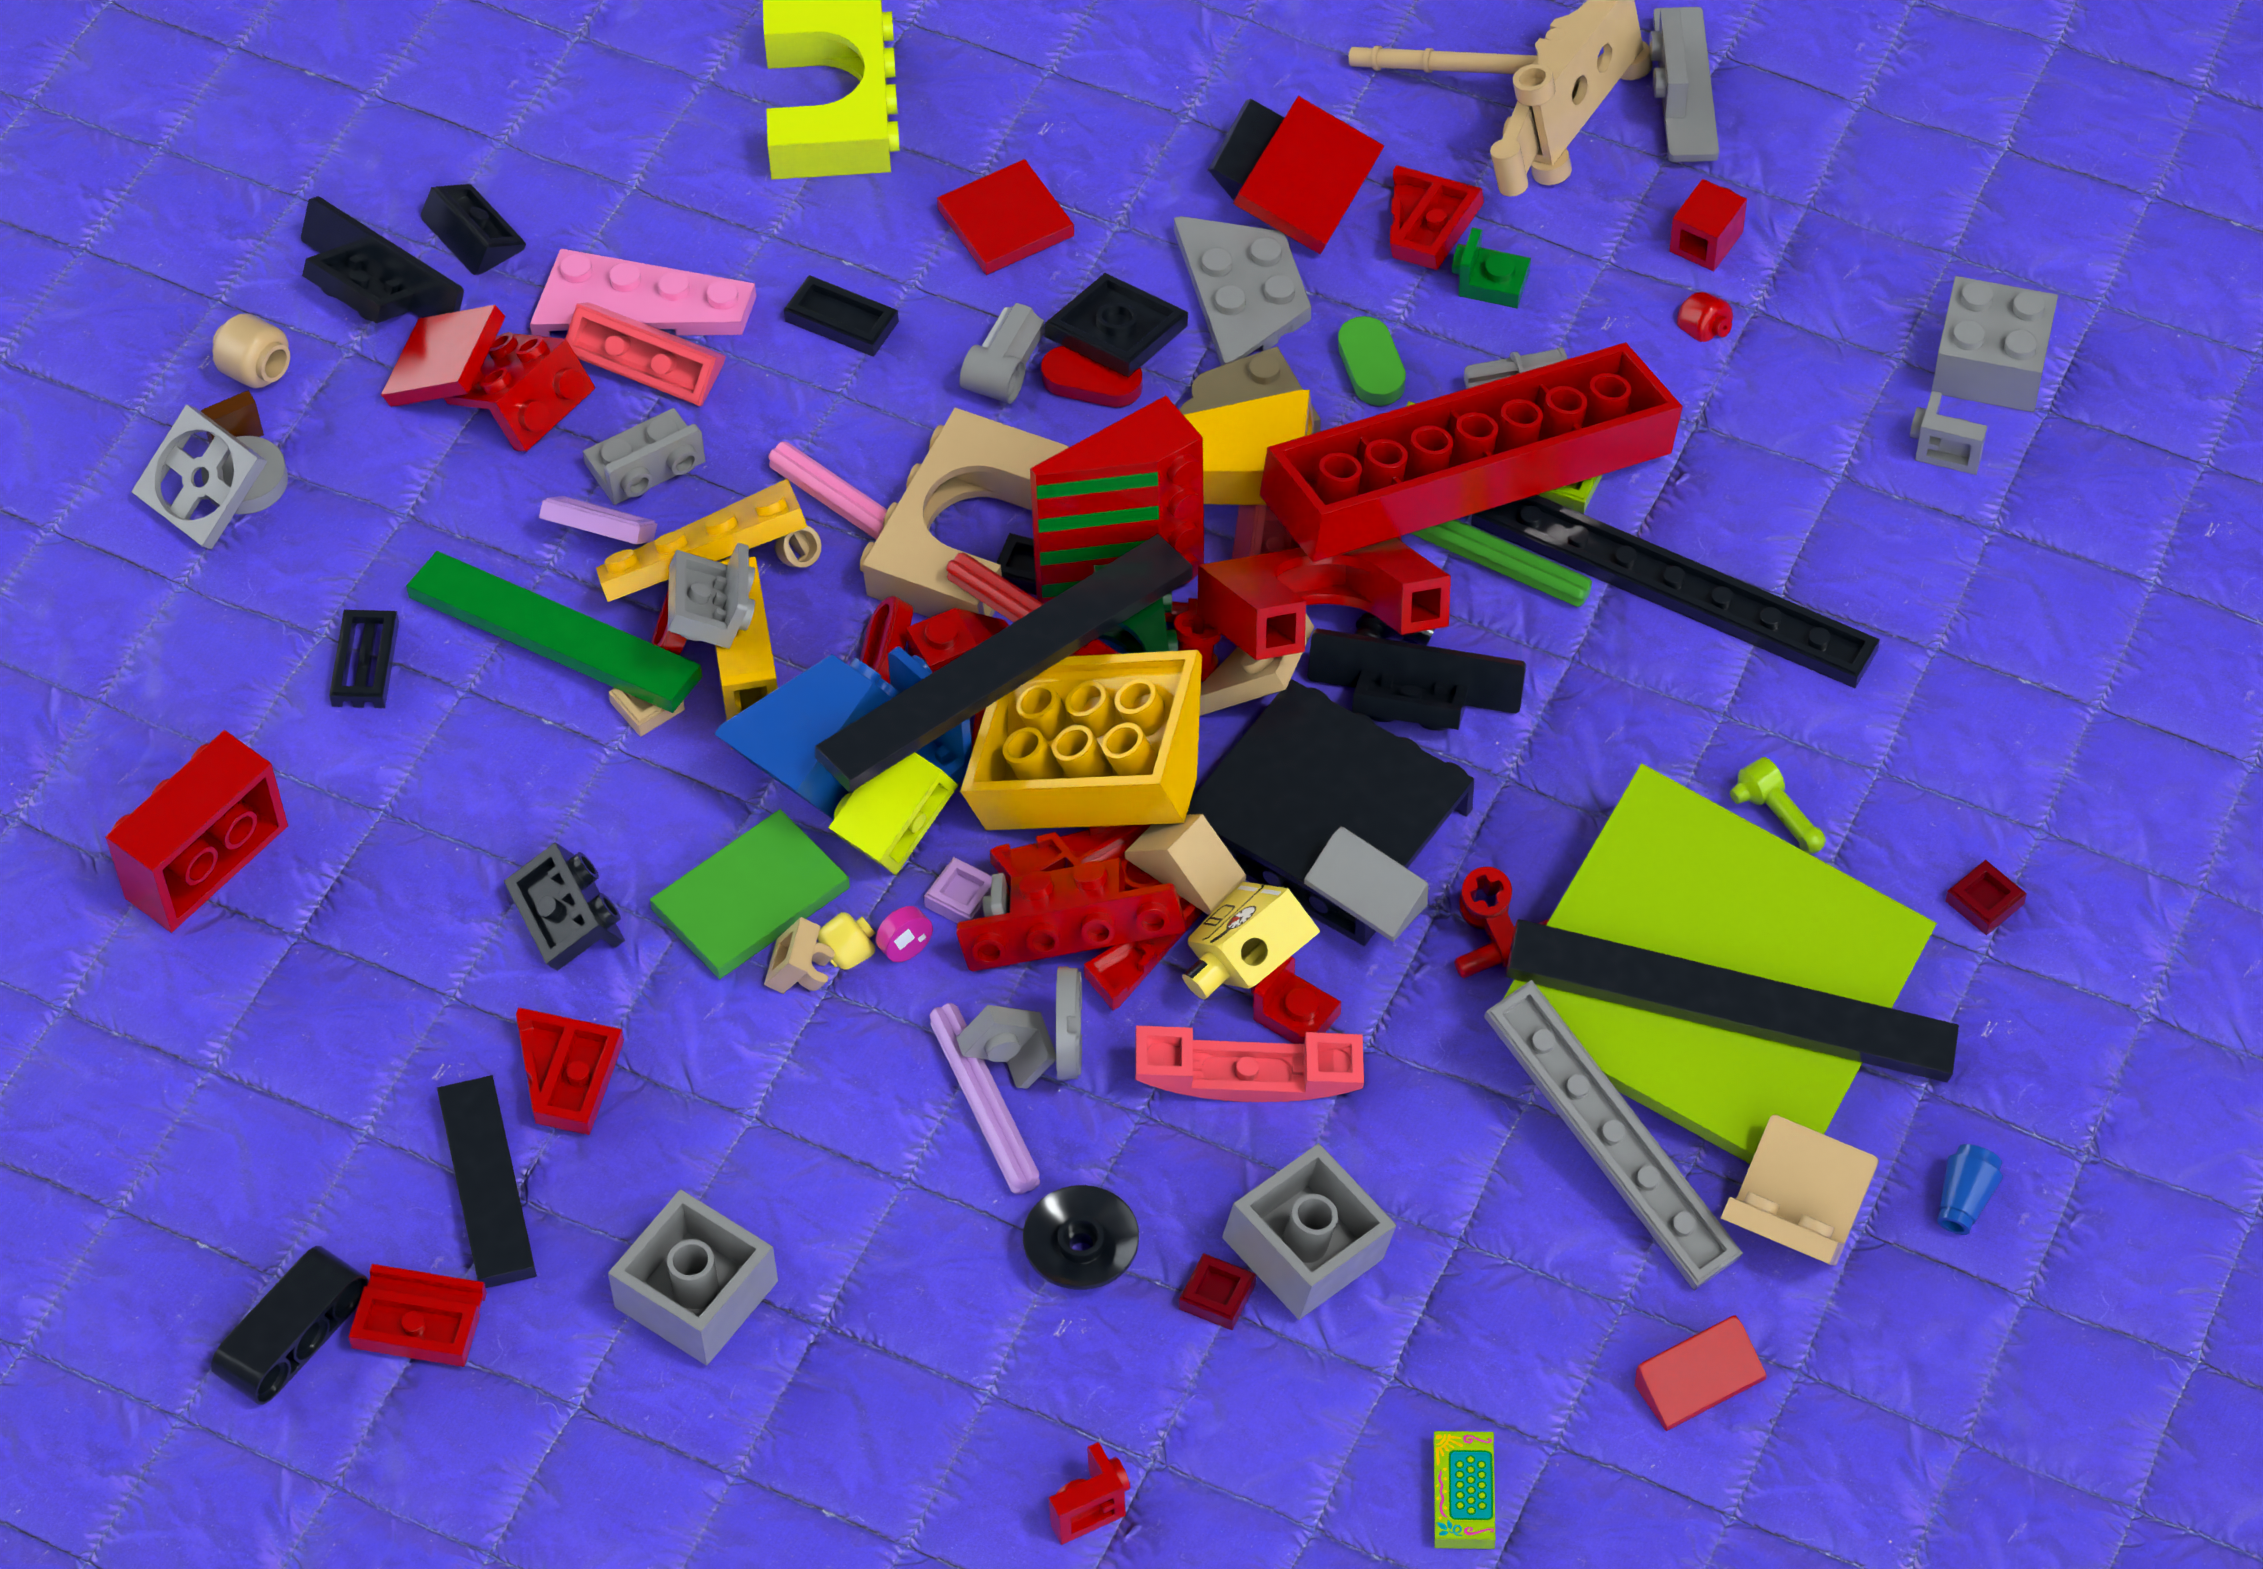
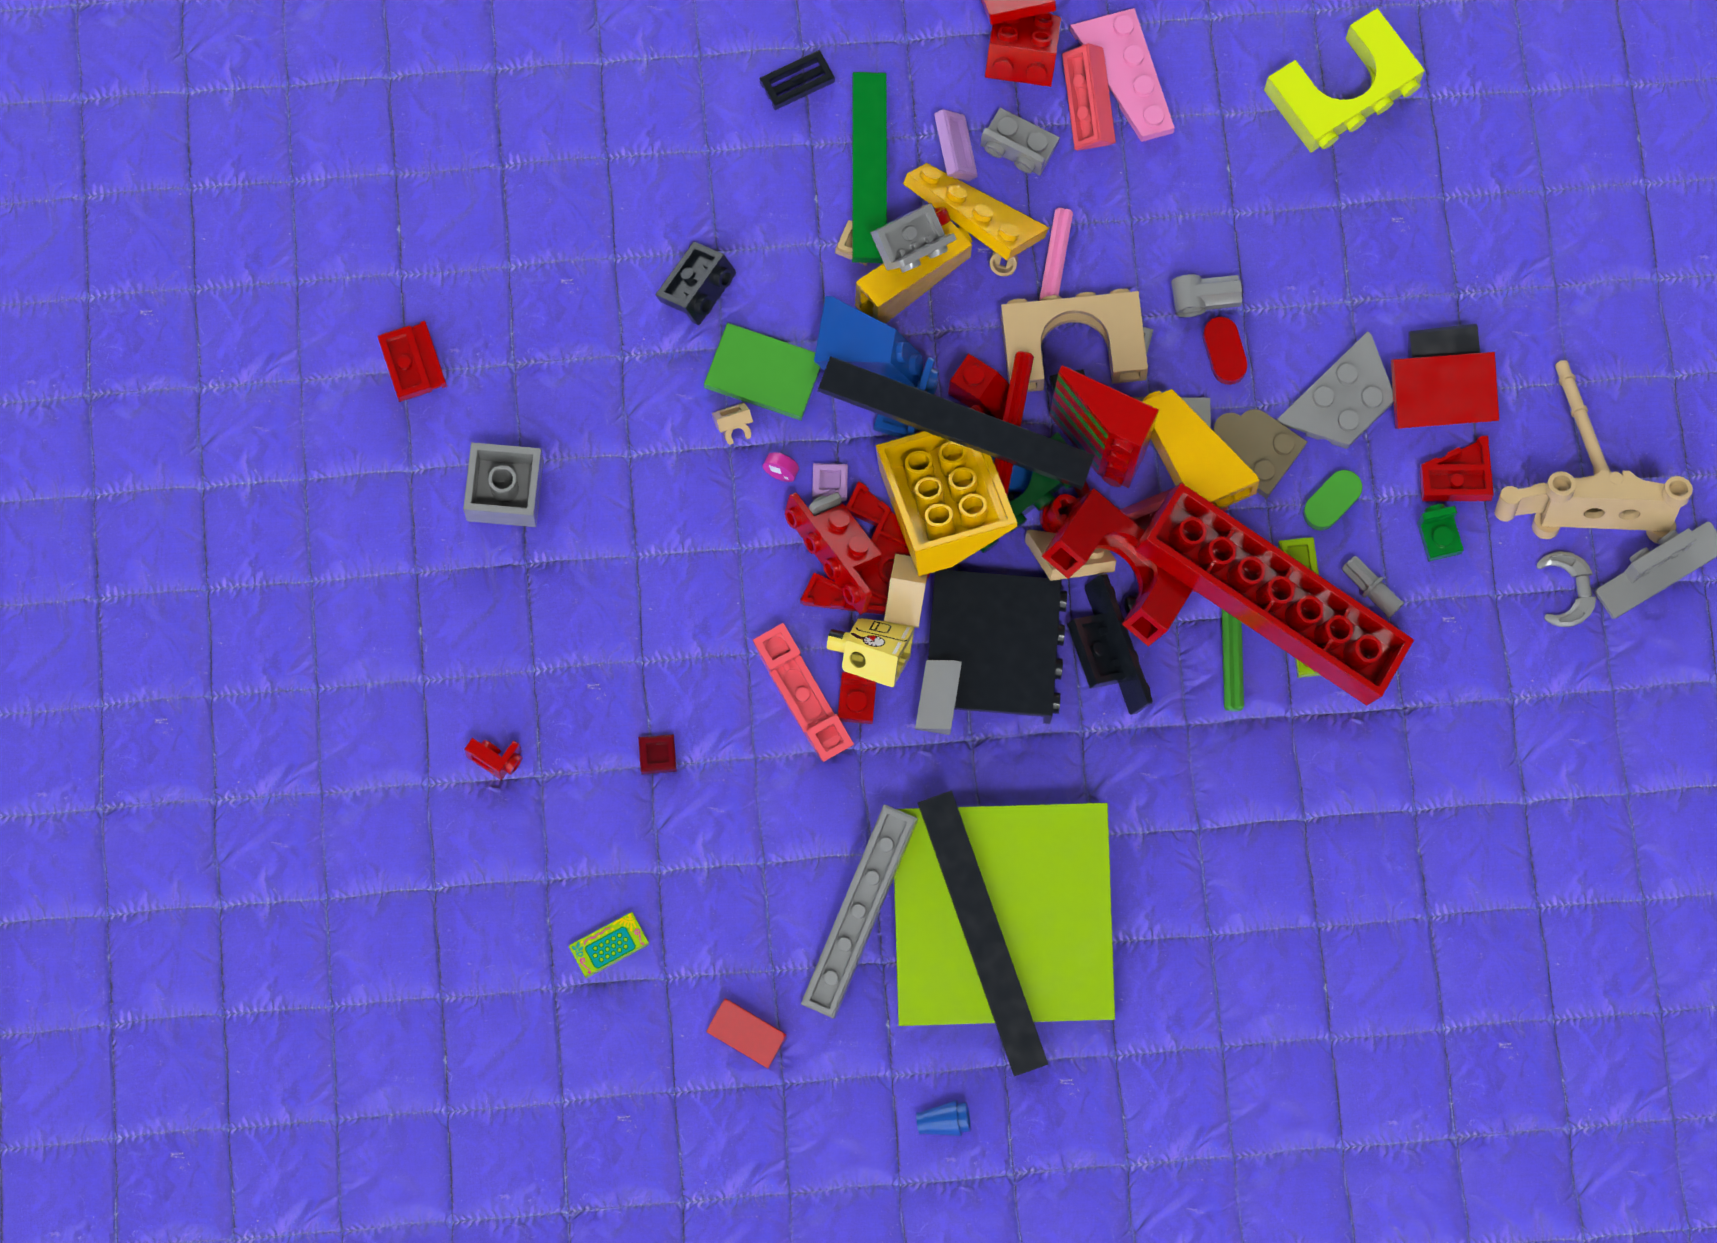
camera: 55 degrees right, 20 degrees up
red brick [105,730,288,933] -> none
black beam [211,1246,368,1405] -> none
black tile [437,1075,537,1288] -> none
red wing [516,1007,624,1135] -> none
black tile [784,275,899,357] -> none
light yellow piece [817,912,876,970] -> none
neon yellow brick [828,752,959,875] -> none
red tile [860,596,913,685] -> none
lavender axle [930,1003,1040,1195] -> none
red tile [937,159,1074,275] -> none
light grey bracket [956,1005,1056,1089] -> none
black dish [1023,1185,1139,1290] -> none
black tile [1045,273,1188,377] -> none
light grey tile [1056,966,1082,1080] -> none
light grey brick [1222,1143,1397,1320] -> none
red piece [1454,867,1550,979] -> none
black tile [1471,495,1880,688] -> none
red brick [1669,179,1747,272] -> none
red piece [1677,291,1733,342] -> none
tan bracket [1721,1115,1879,1266] -> none
lime piece [1730,757,1826,854] -> none
bracket [1910,391,1987,475] -> none
light grey brick [1932,276,2058,412] -> none
dark red tile [1945,859,2027,936] -> none
none -> light grey piece [1536,551,1596,627]

